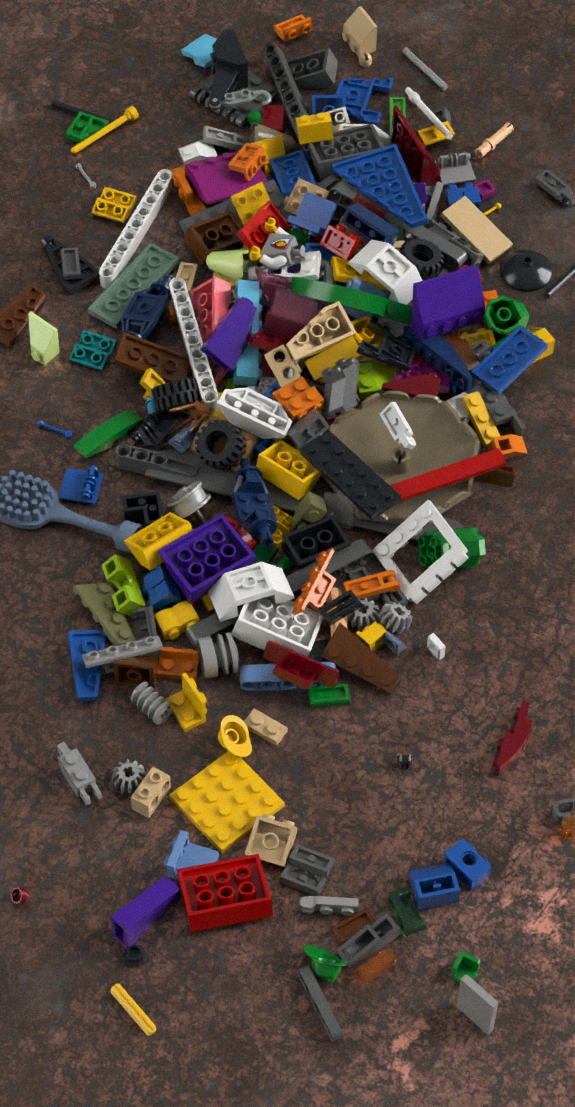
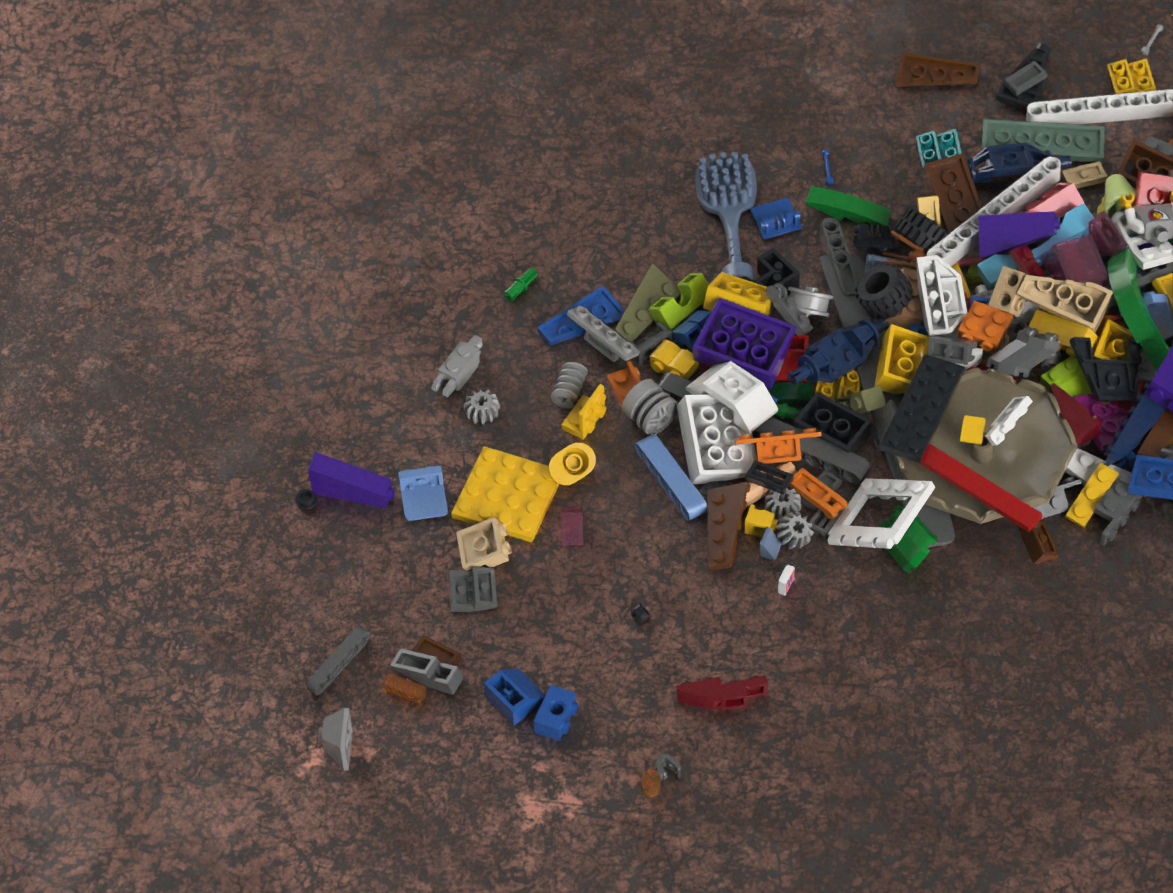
camera: 65 degrees right, 0 degrees up
dark red hinge [11,887,29,904] -> none
yellowish green slope [28,311,60,365] -> none
yellow axle [110,983,156,1036] -> none
reddish brown slope [114,656,158,689] -> none
tan brick [131,767,171,818] -> none
red slope [177,854,273,933] -> none
tan plate [244,709,288,746] -> none
dark red bracket [263,640,339,690] -> none
light grey hinge [299,896,359,916] -> none
green piece [303,945,348,983] -> none
green tile [308,684,350,708] -> none
clear green hinge [388,887,426,937] -> none
green panel [450,951,481,983] -> none
light grey tile [456,974,498,1035] -> none
orange slope [487,434,528,460] -> none
none -> light grey slope [318,708,353,770]
none -> green axle [503,268,538,302]
none -> clear pink slope [561,506,583,545]
none -> dark grey hinge [766,283,813,336]
none -> yellow slope [960,415,986,445]

